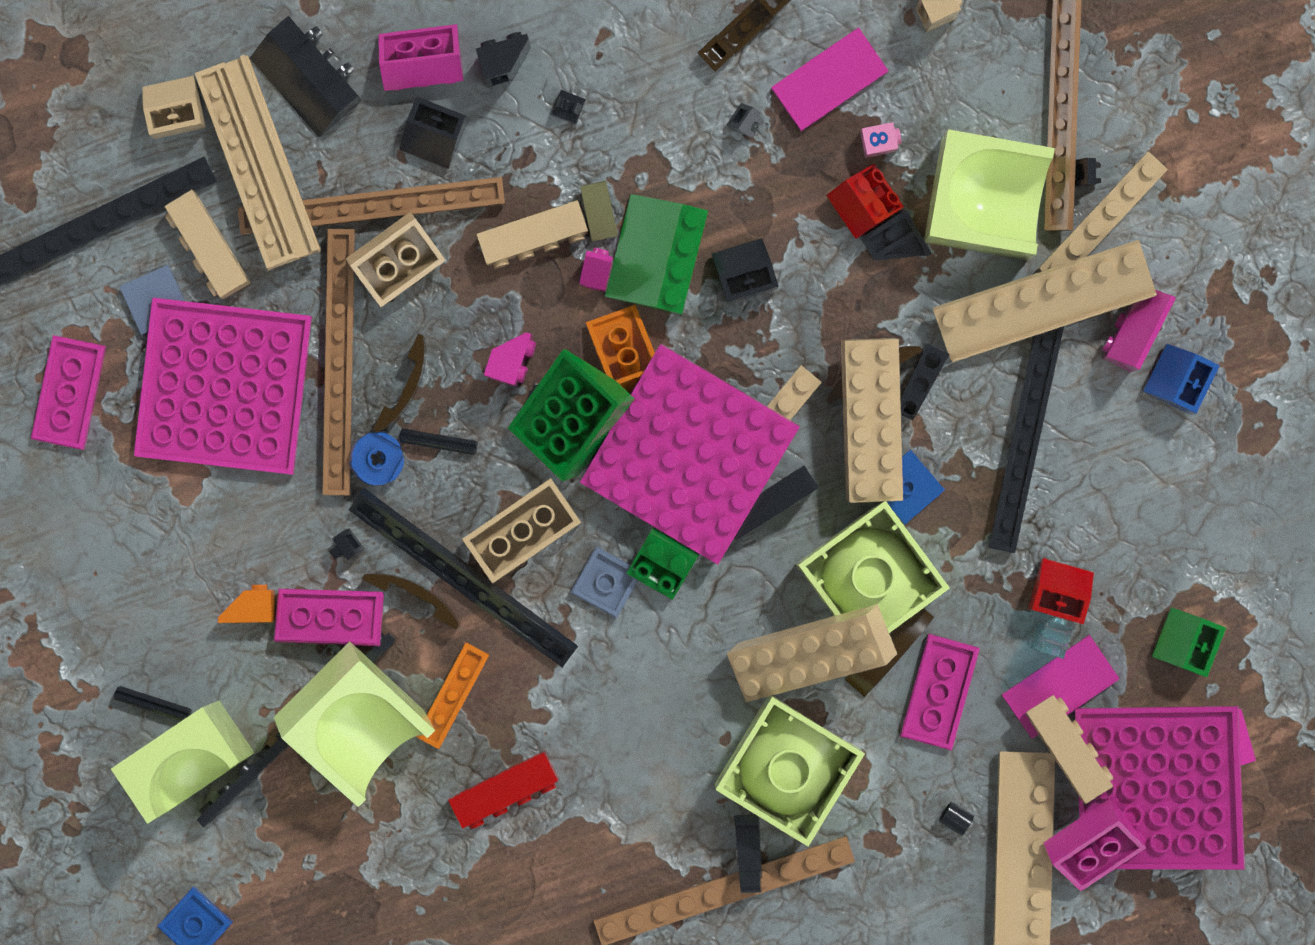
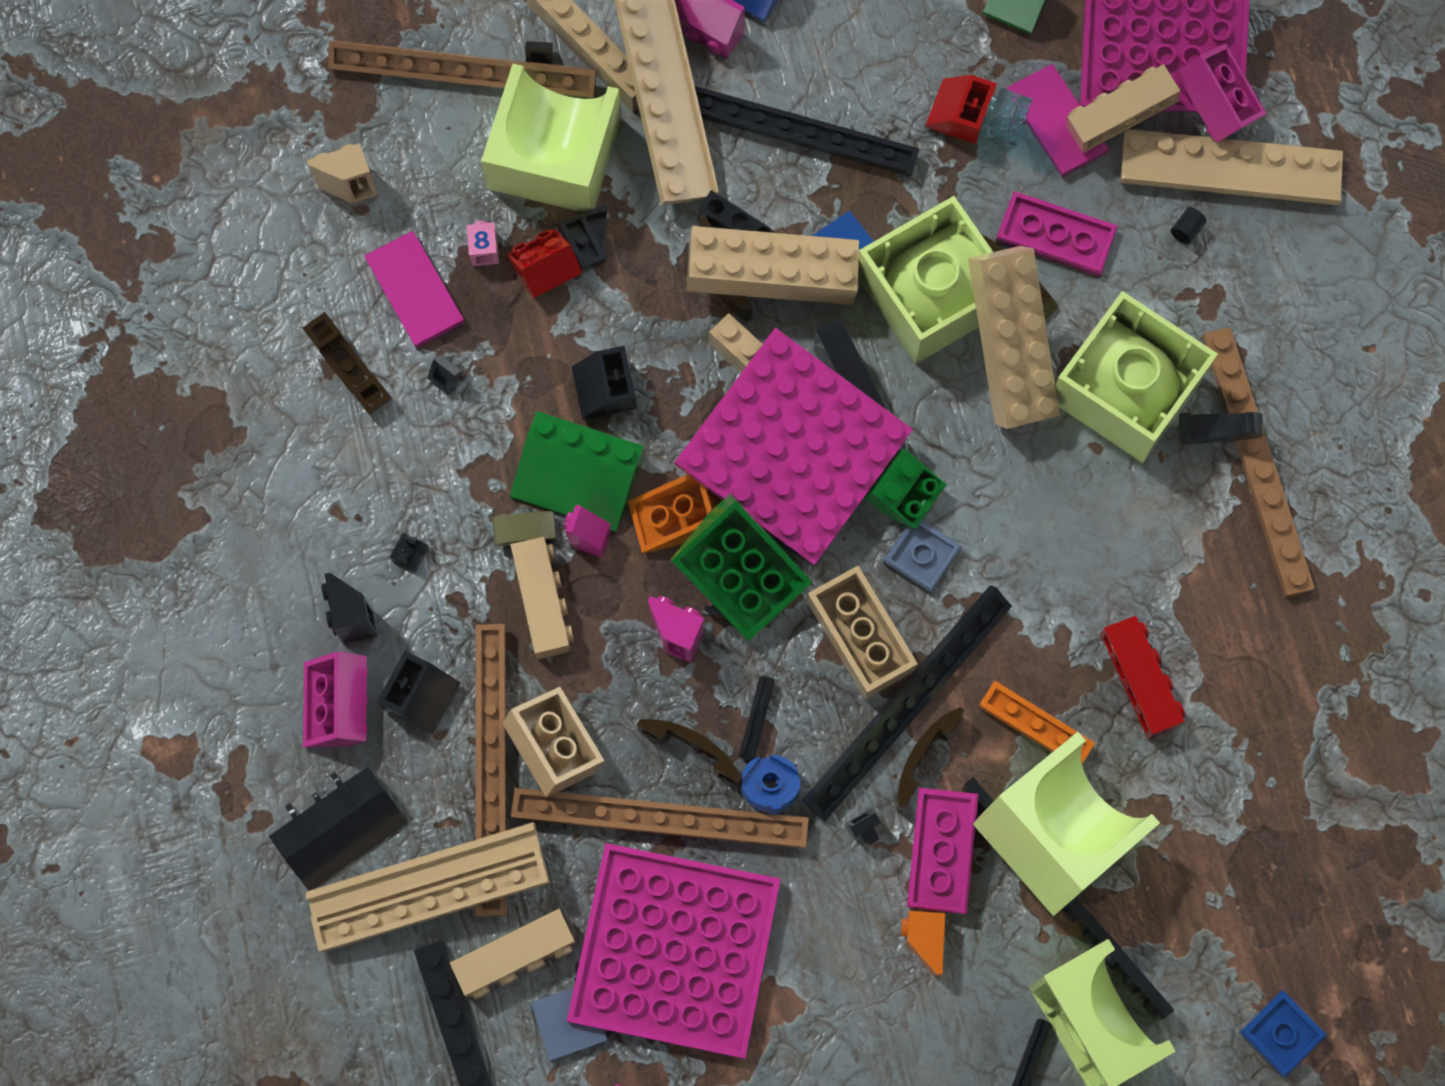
camera: 85 degrees left, 15 degrees down
tan slope [142,76,206,139] -> none

